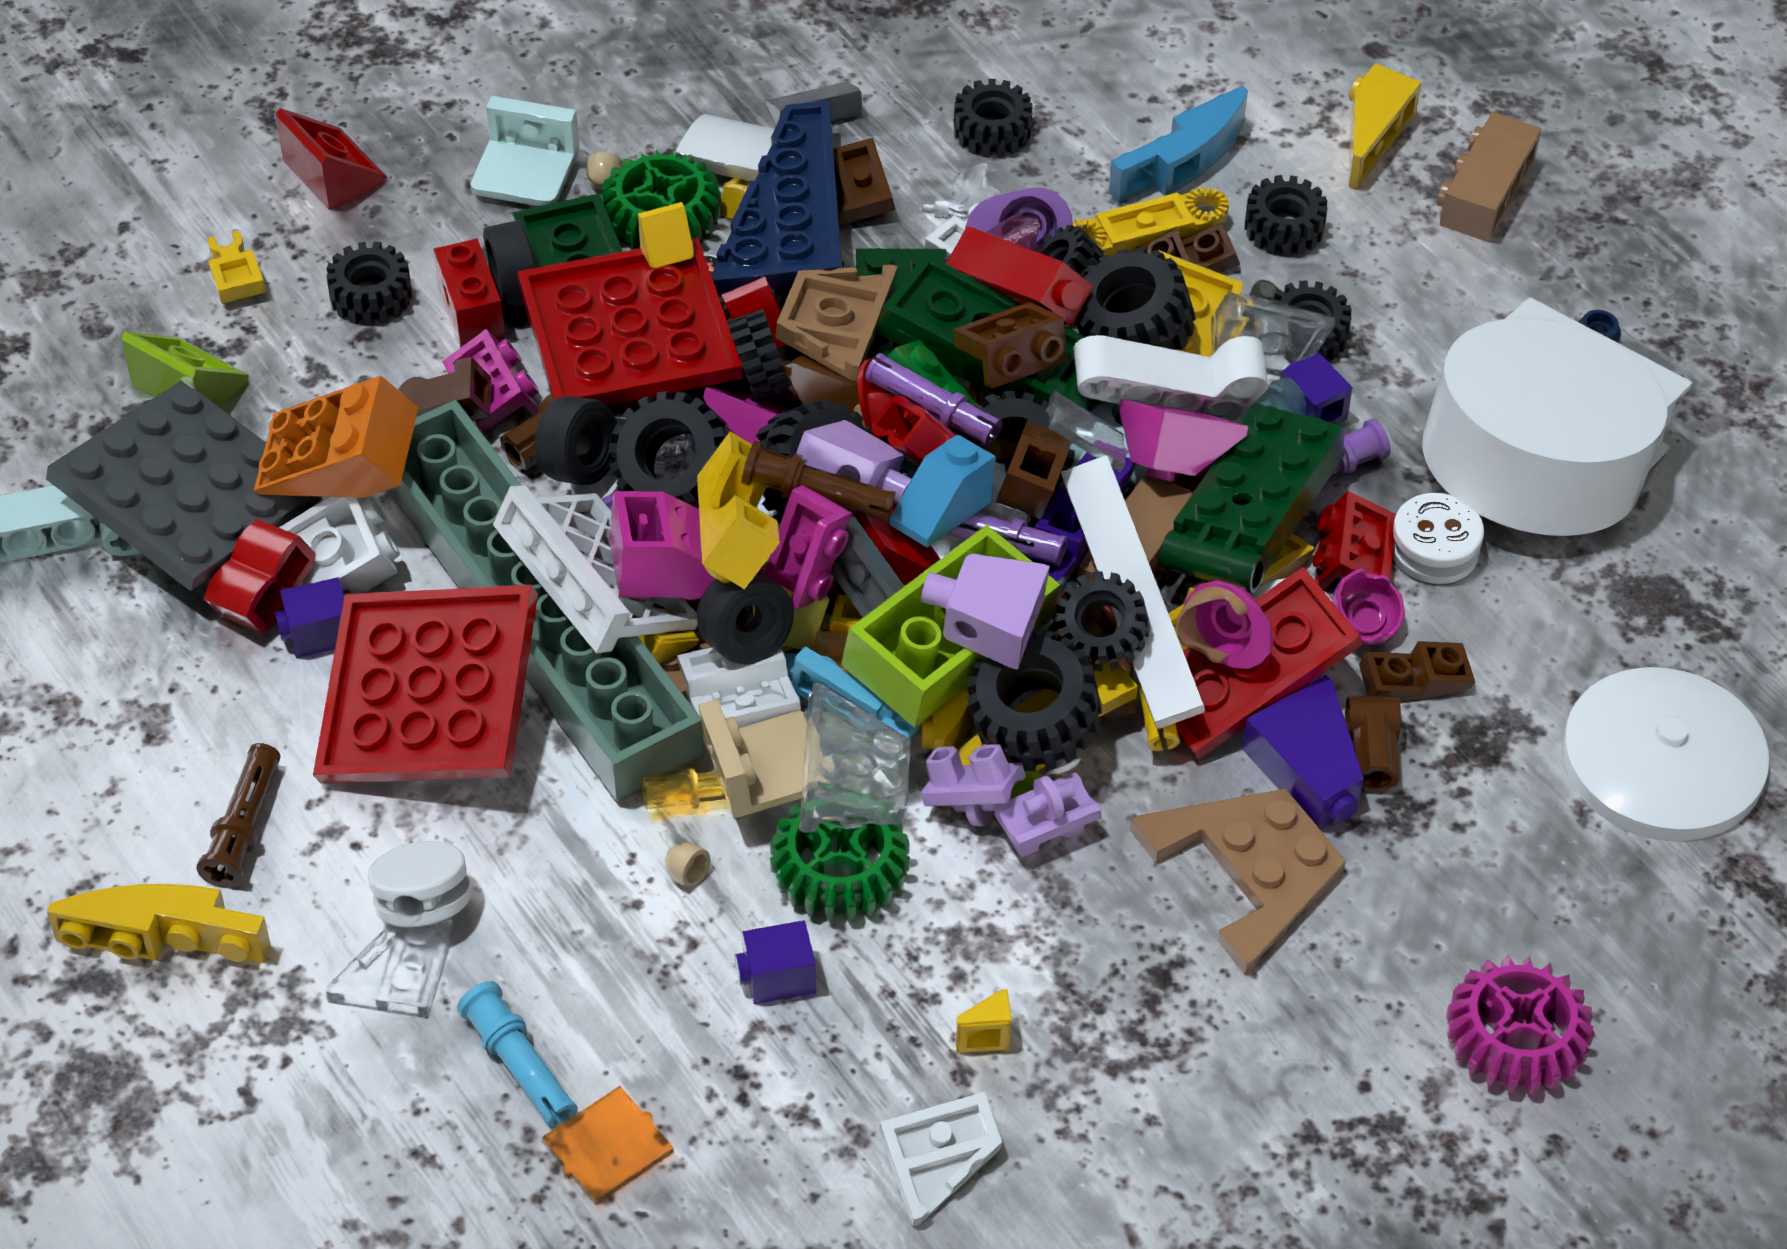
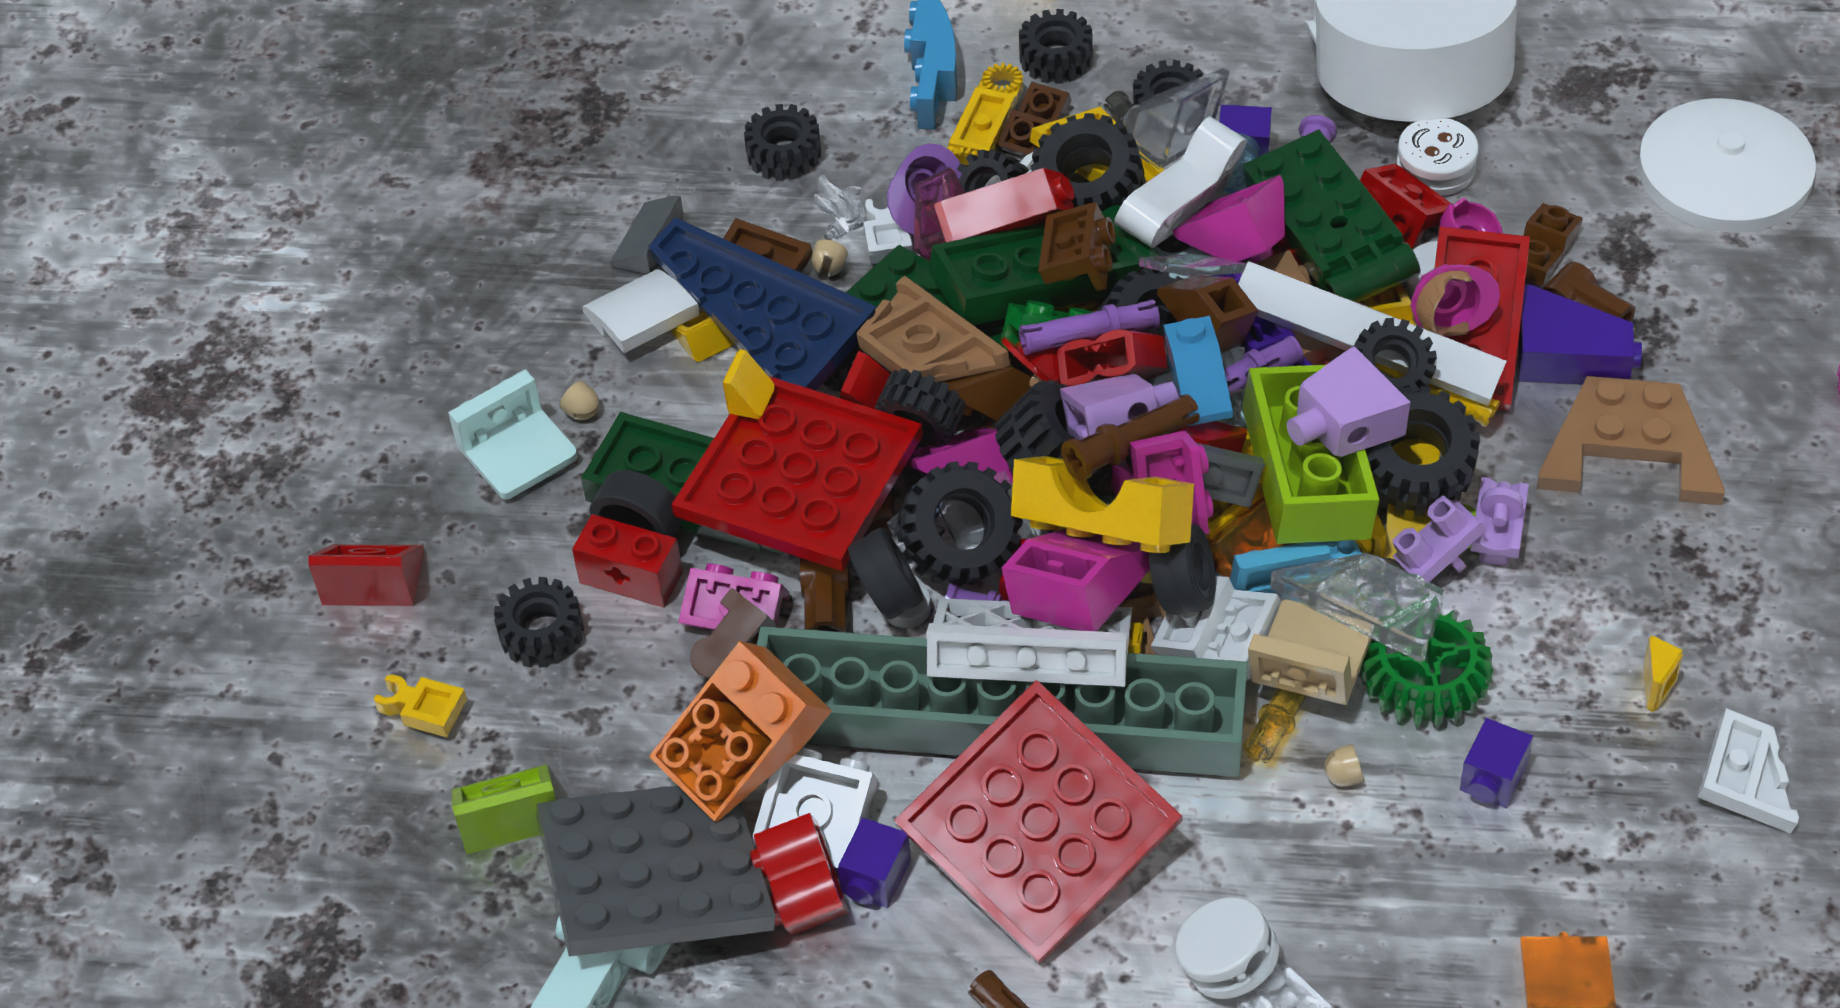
camera: 45 degrees left, 0 degrees up
medium azure pin [457,981,578,1129] -> none
green gear [601,150,721,250] -> none
none -> tan hinge [811,239,848,277]

